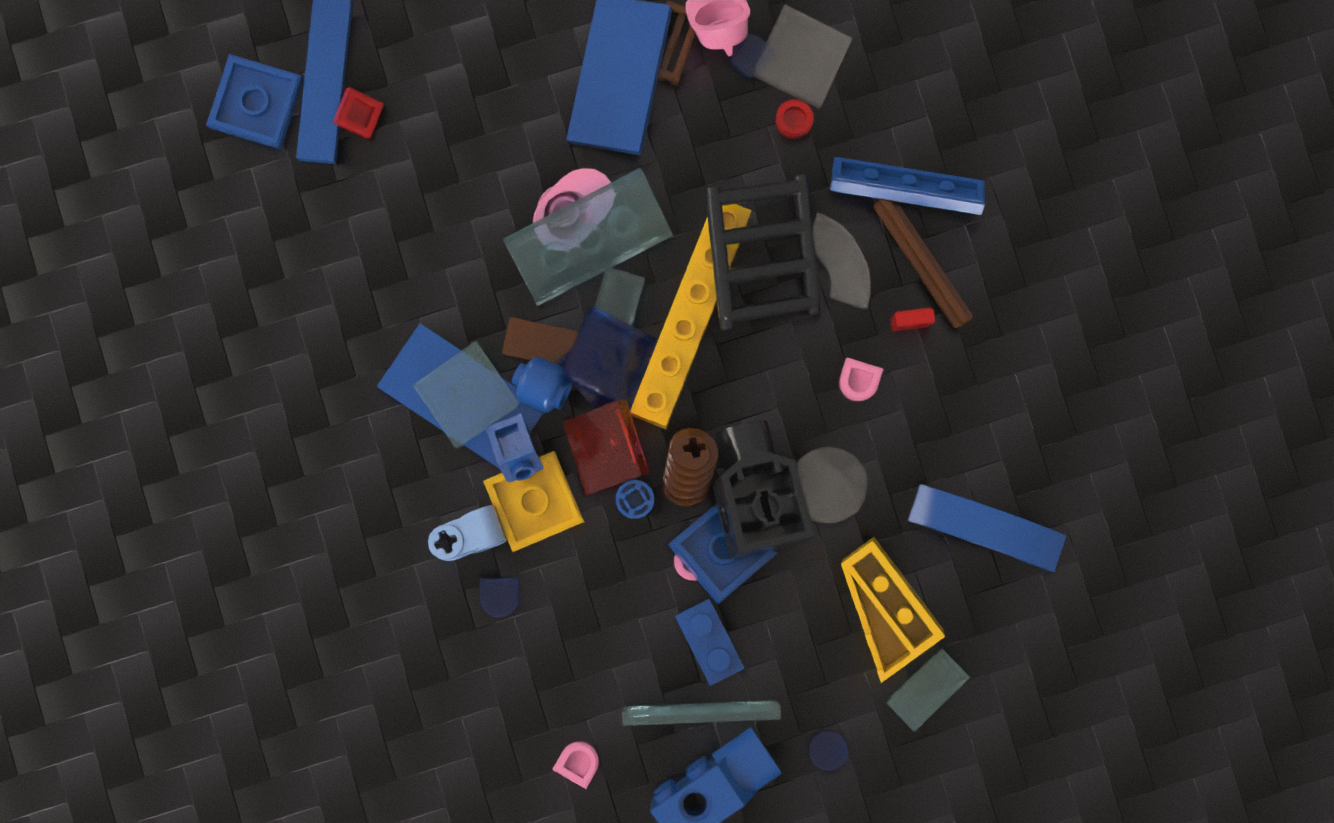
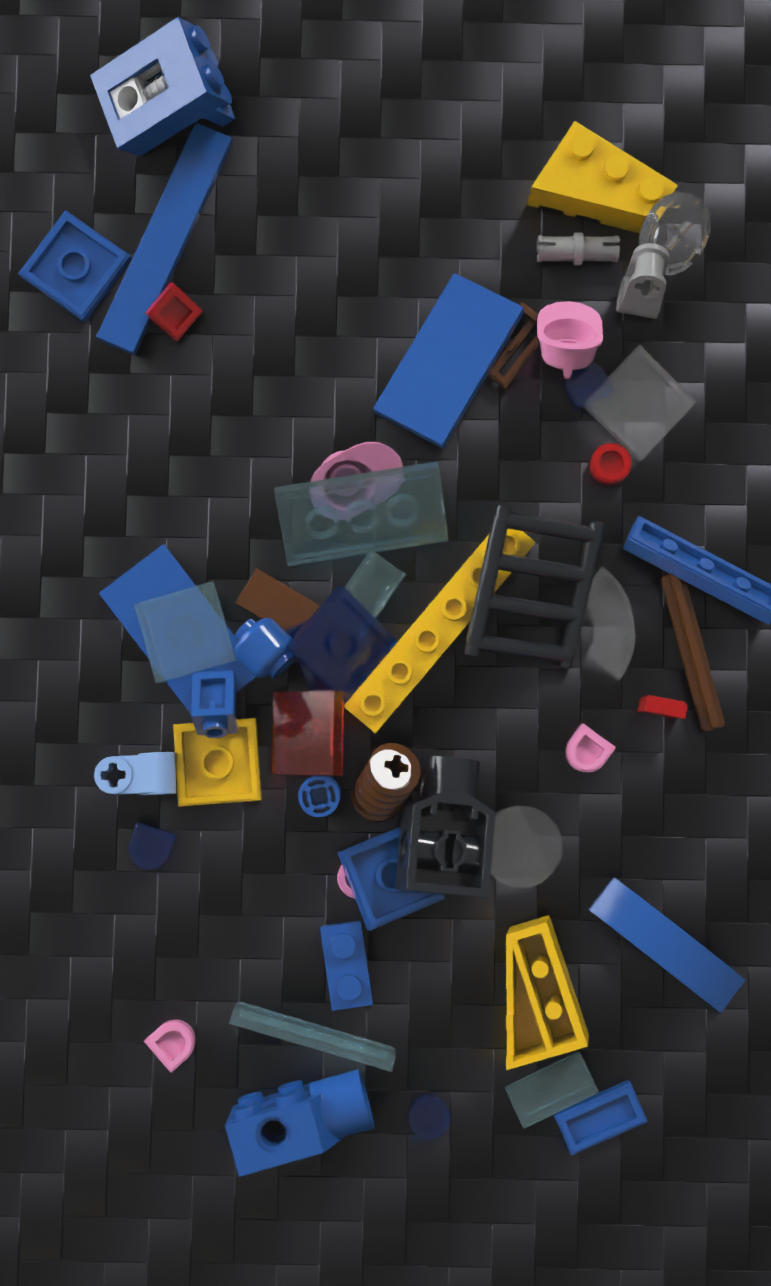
camera: 15 degrees right, 0 degrees up
none -> blue tile [553,1080,648,1156]

